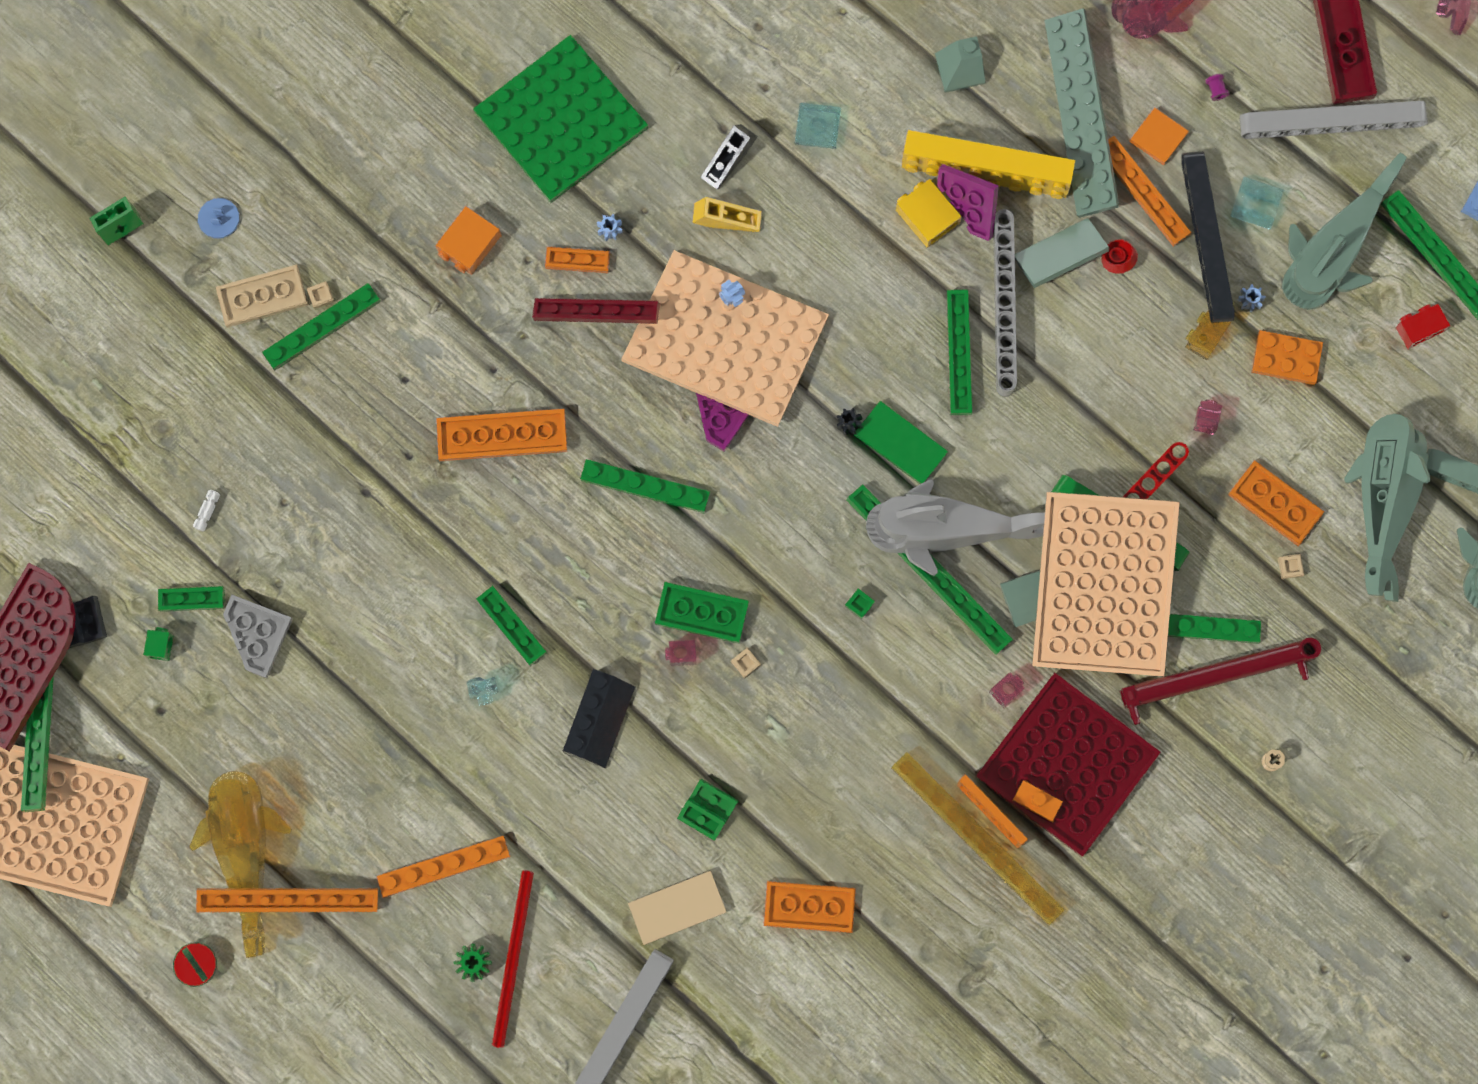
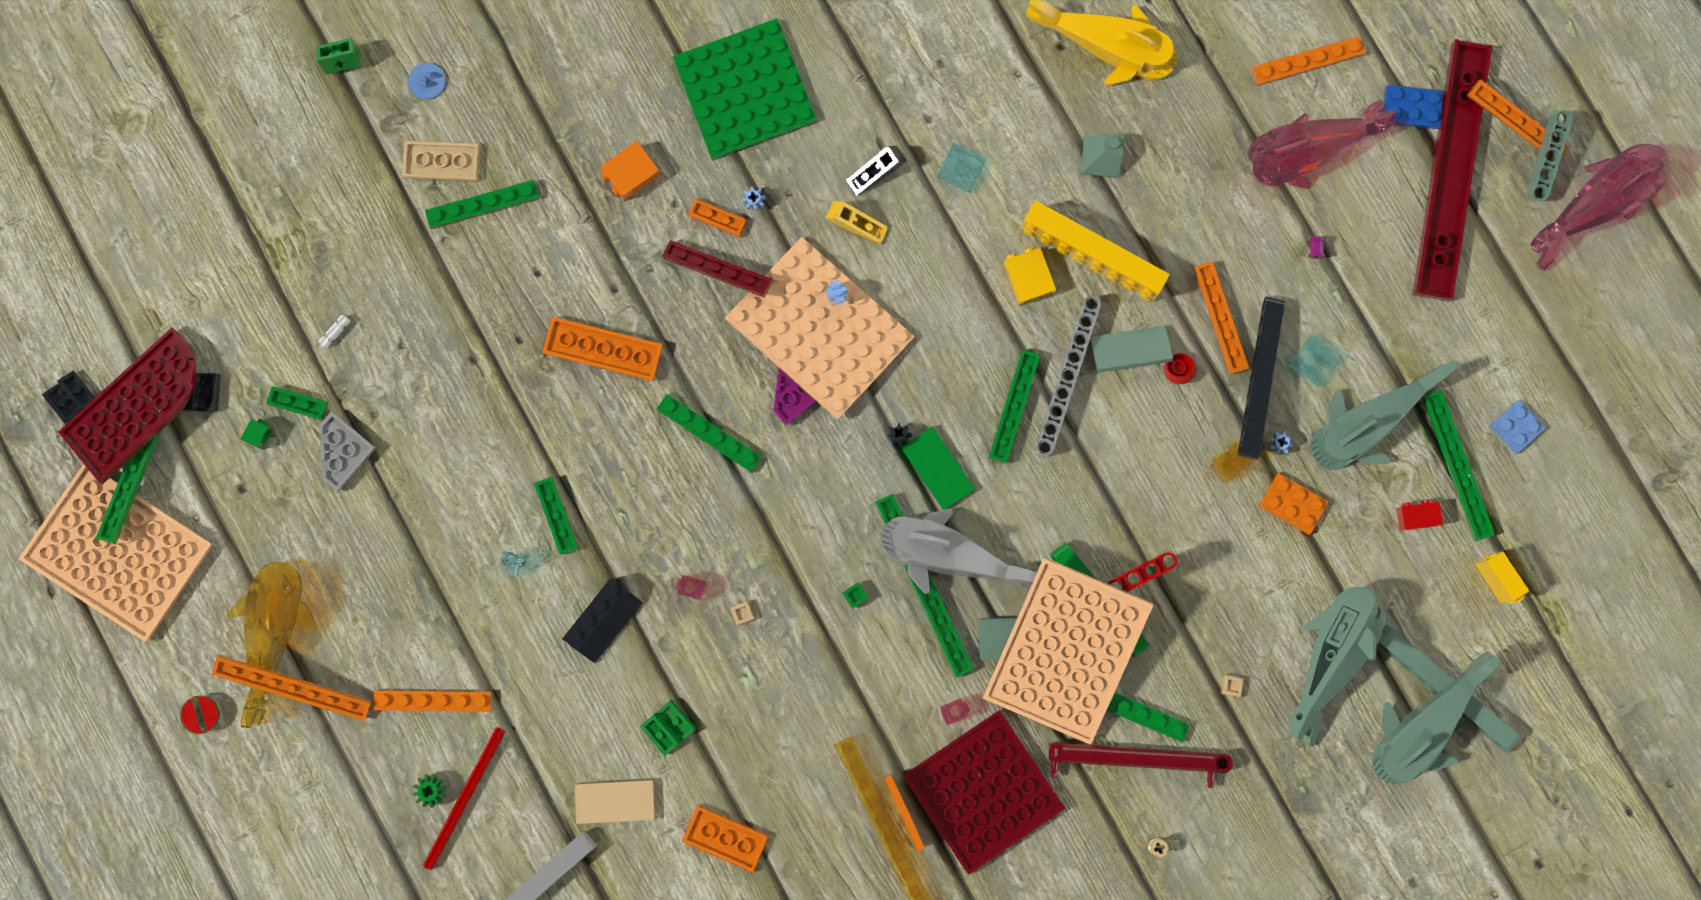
camera: 15 degrees right, 5 degrees up
tan tile [307,281,334,309] -> none
green plate [655,582,749,644] -> none
magenta plate [937,164,999,241] -> none
orange tile [1012,780,1063,822] -> none
sand green plate [1045,8,1119,218] -> none
orange tile [1129,108,1189,165] -> none
clear pink brick [1193,400,1222,435] -> none
orange tile [1228,460,1325,546] -> none
light grey beam [1239,101,1428,139] -> none

